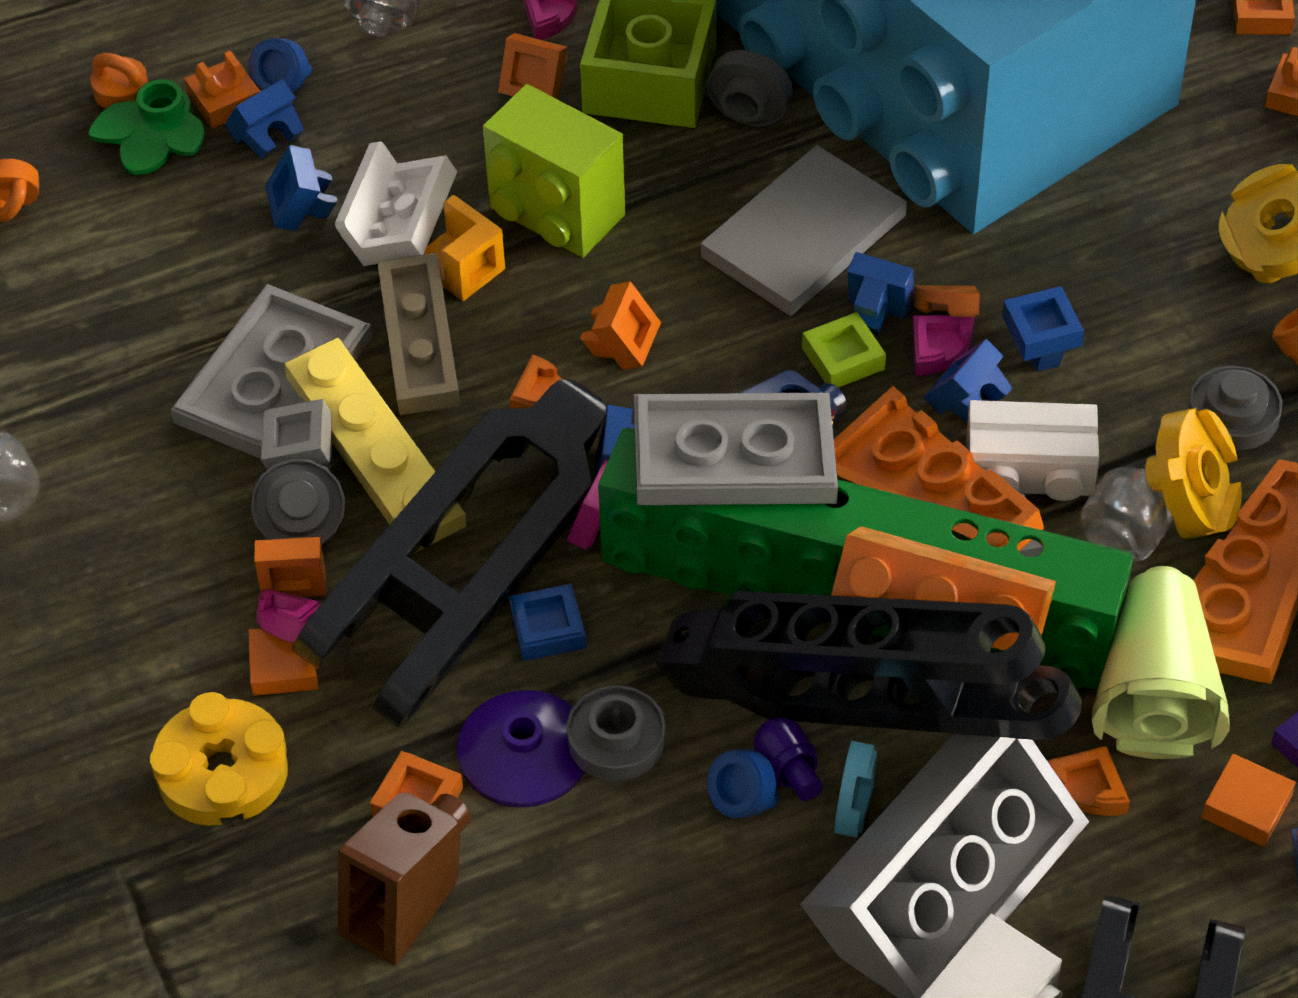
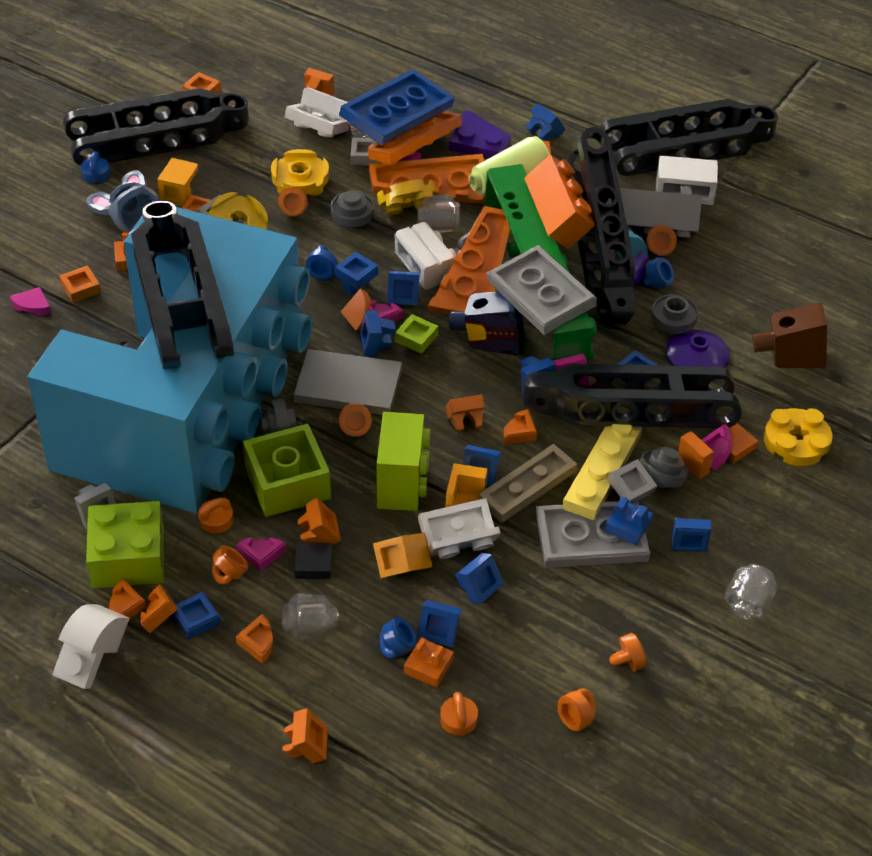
camera: 125 degrees left, 5 degrees down
green plate [88,79,205,175] -> none
orange tile [370,751,463,817] -> none
none -> black tile [295,543,332,579]
none -> blue tile [305,245,338,280]
none -> orange tile [339,403,372,437]
none -> light orange panel [373,533,432,578]
none -> blue tile [463,445,501,487]
none -> blue tile [605,497,653,545]
none -> orange tile [609,633,648,672]
none -> orange tile [646,225,677,256]
none -> blue tile [671,518,711,552]

